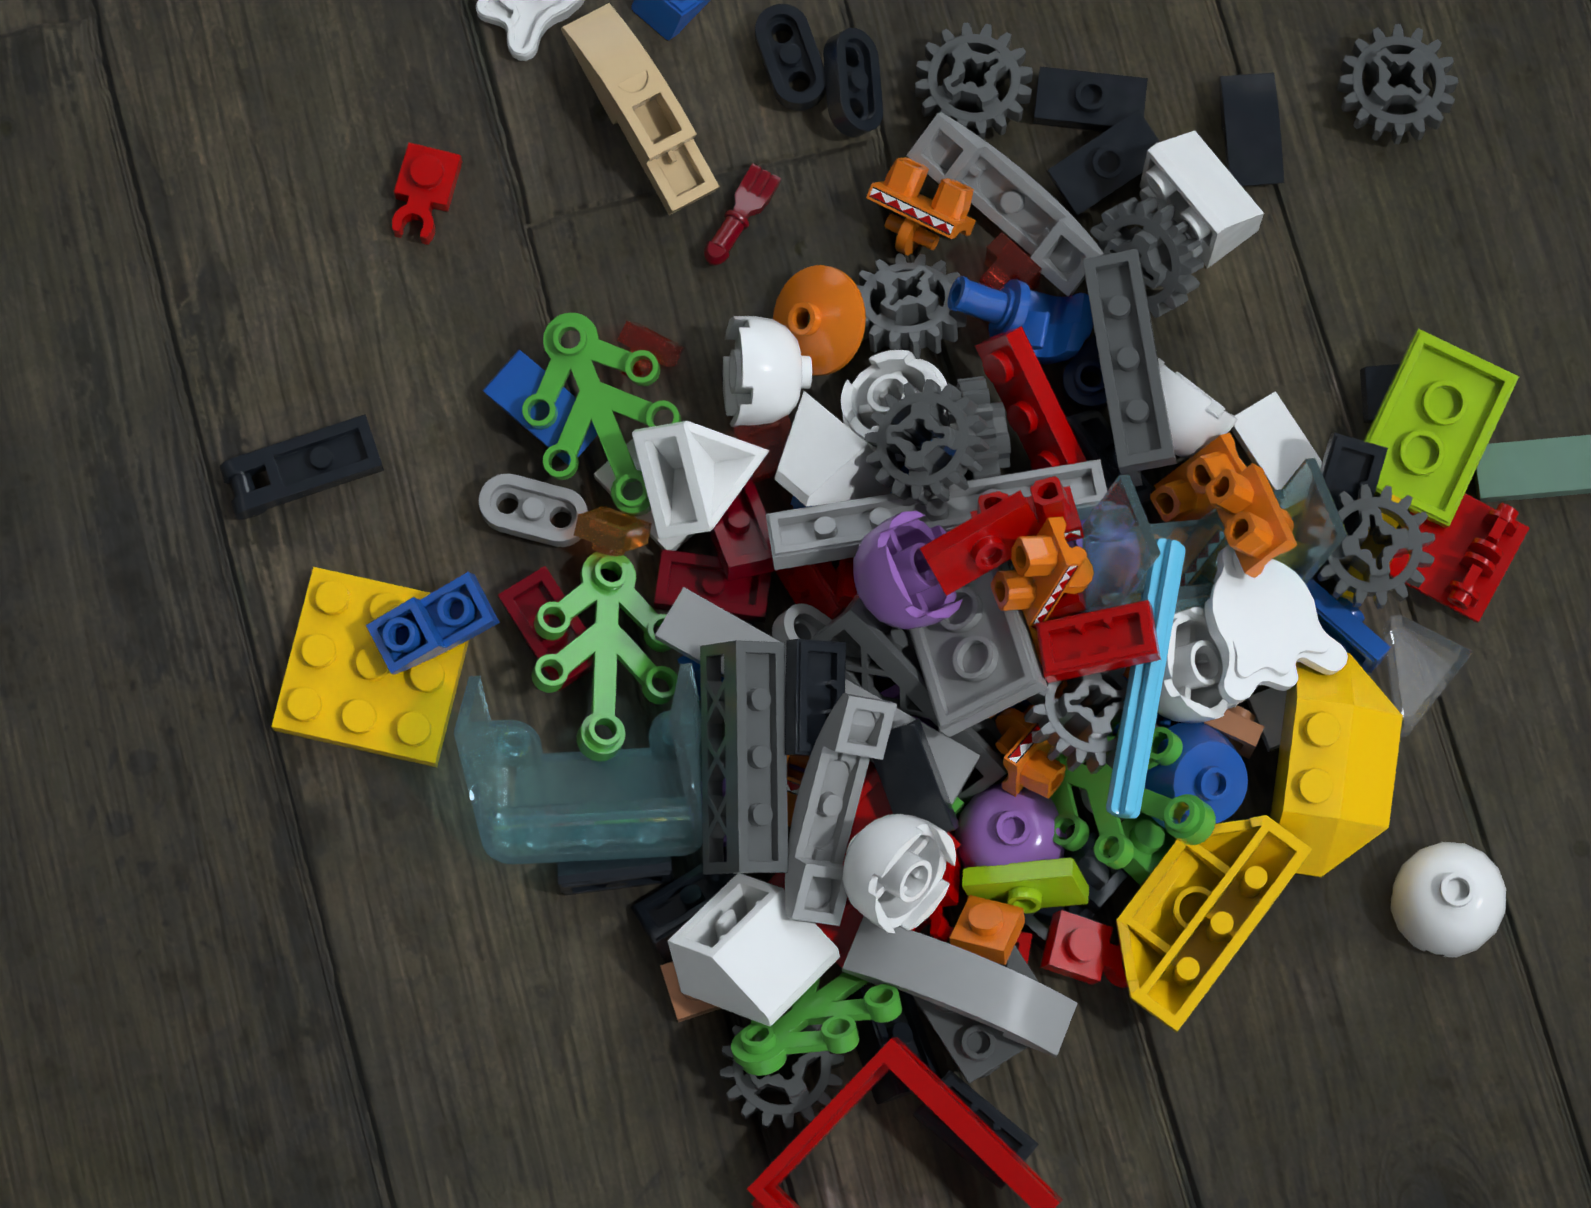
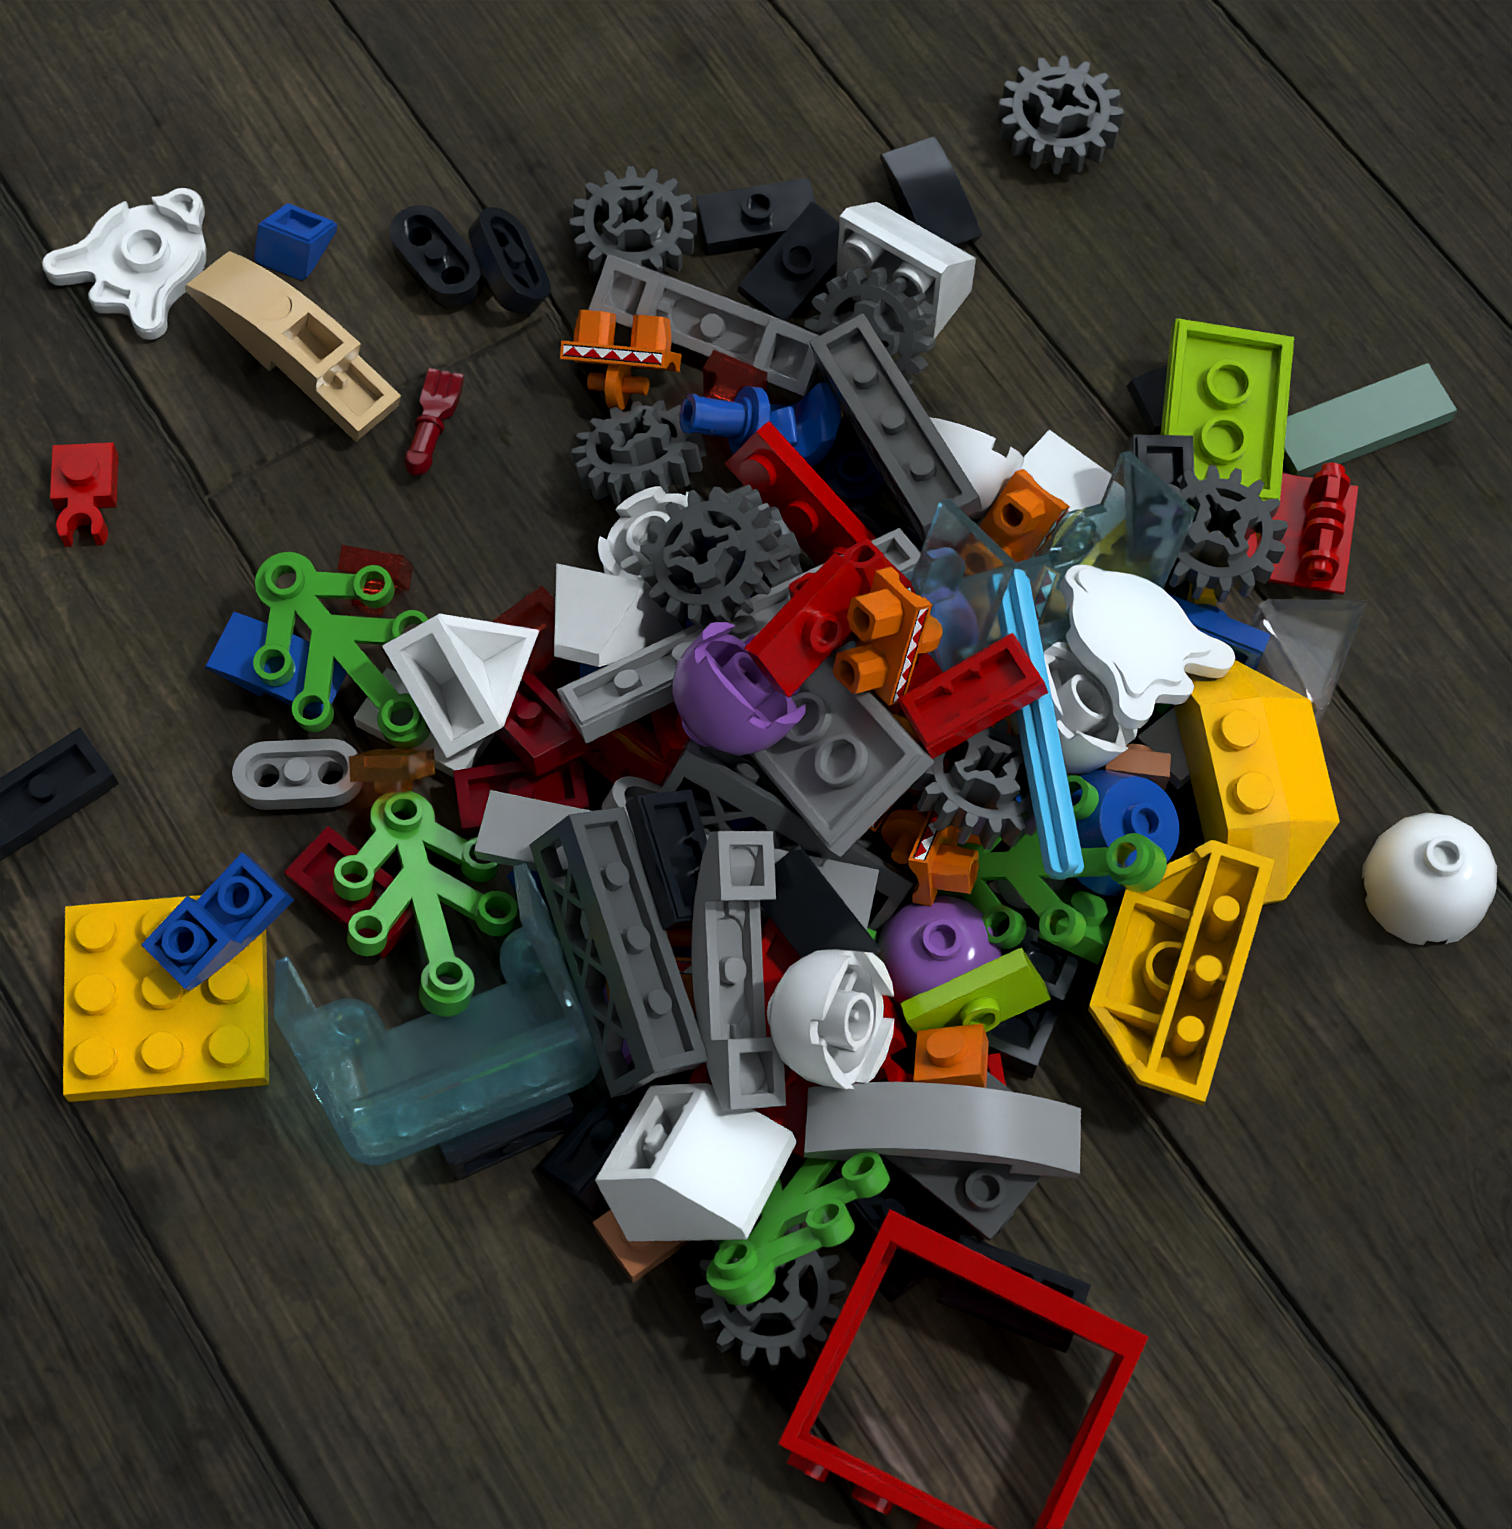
camera: 20 degrees left, 10 degrees down
white cylinder [723,316,812,427] -> none
orange dish [773,265,866,376] -> none
red plate [1040,910,1128,988] -> none
orange hips [1204,463,1297,578] -> none

